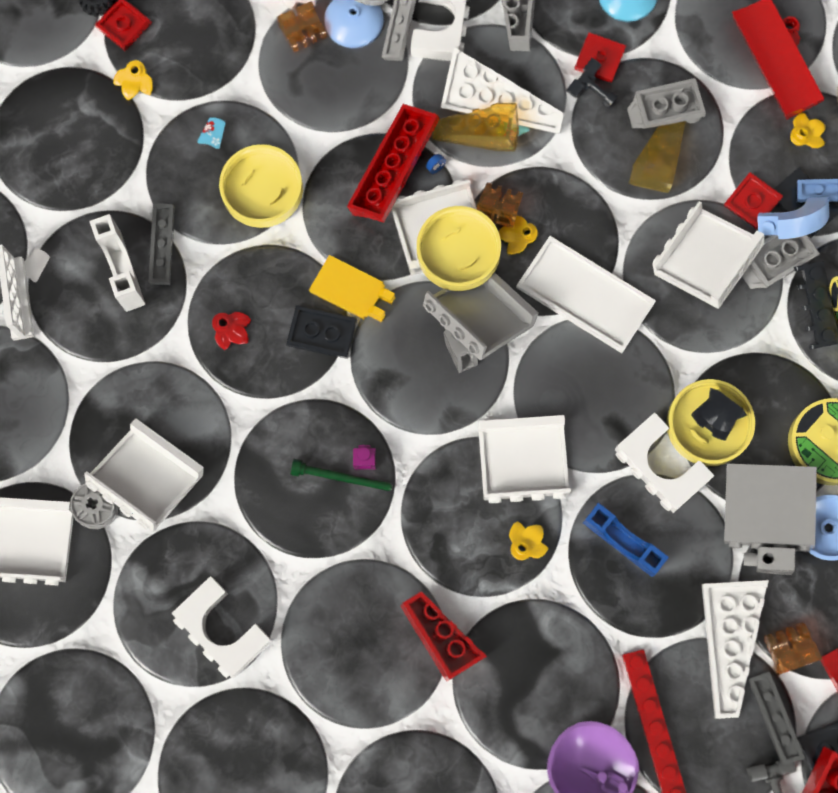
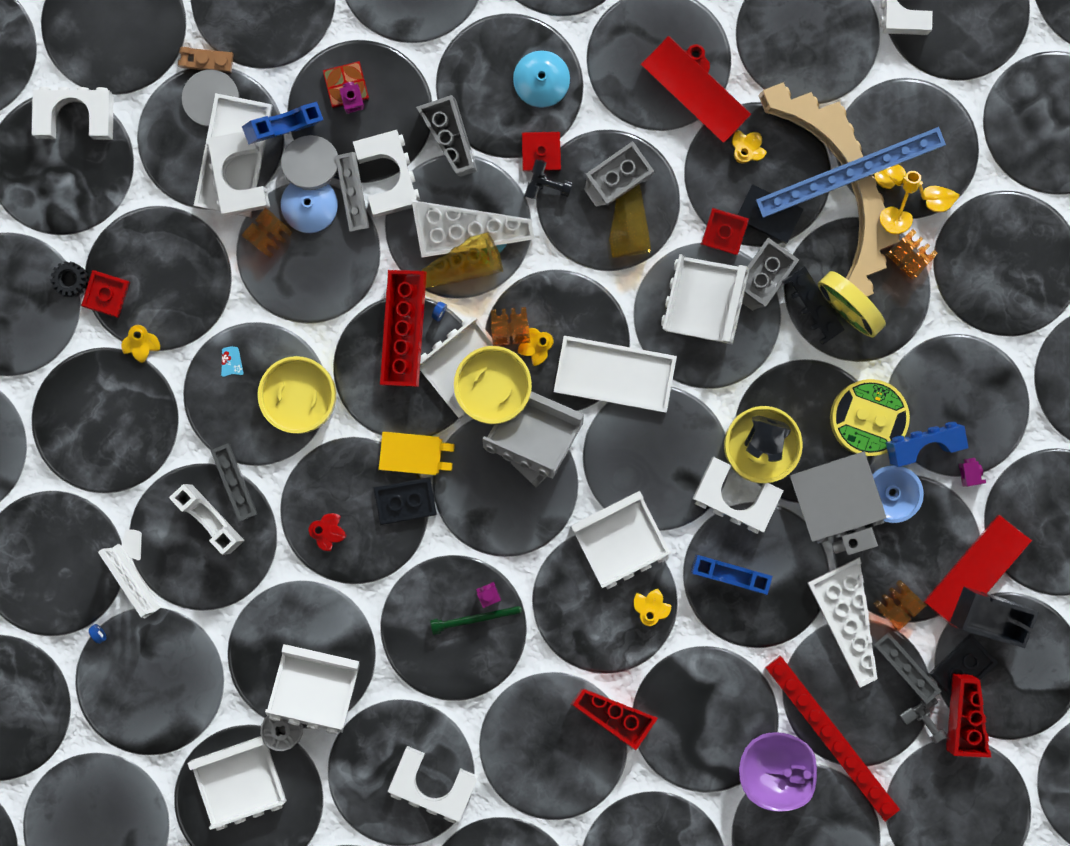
camera: 25 degrees left, 10 degrees up
light blue arch [757,197,829,239] -> none

